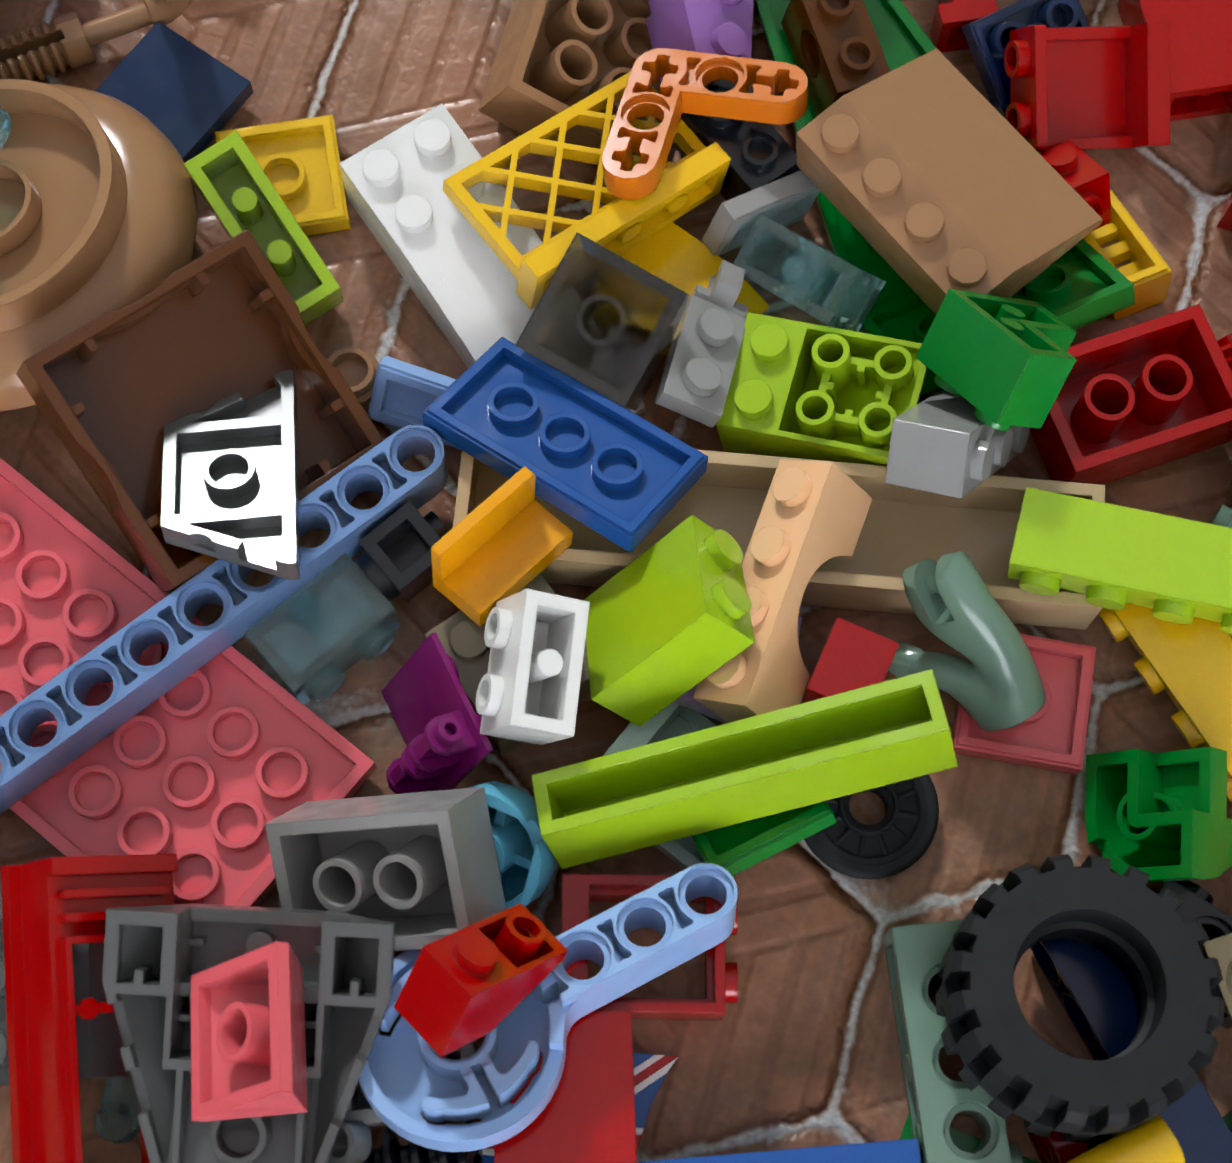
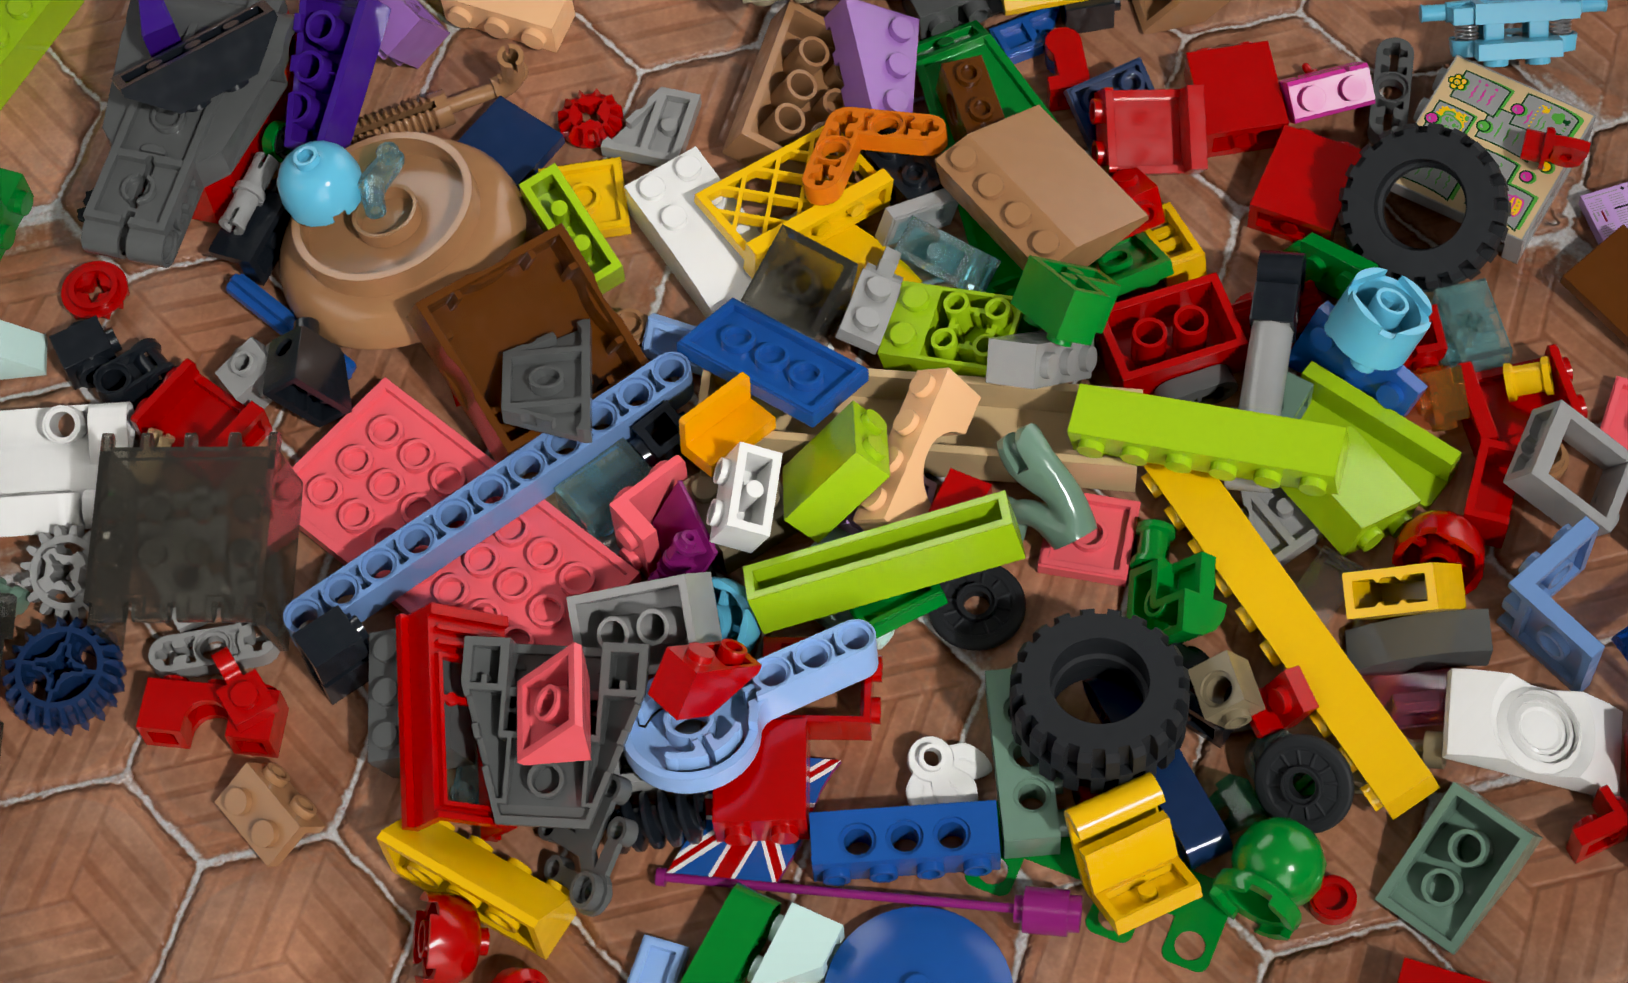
camera: 10 degrees right, 10 degrees down
none -> red gear [558,88,624,149]
none -> light grey wing [601,87,702,167]
none -> coral bracket [609,455,688,579]
none -> white plate [906,736,993,806]
none -> green bush [1130,519,1177,569]
none -> dark grey beam [1153,364,1238,405]

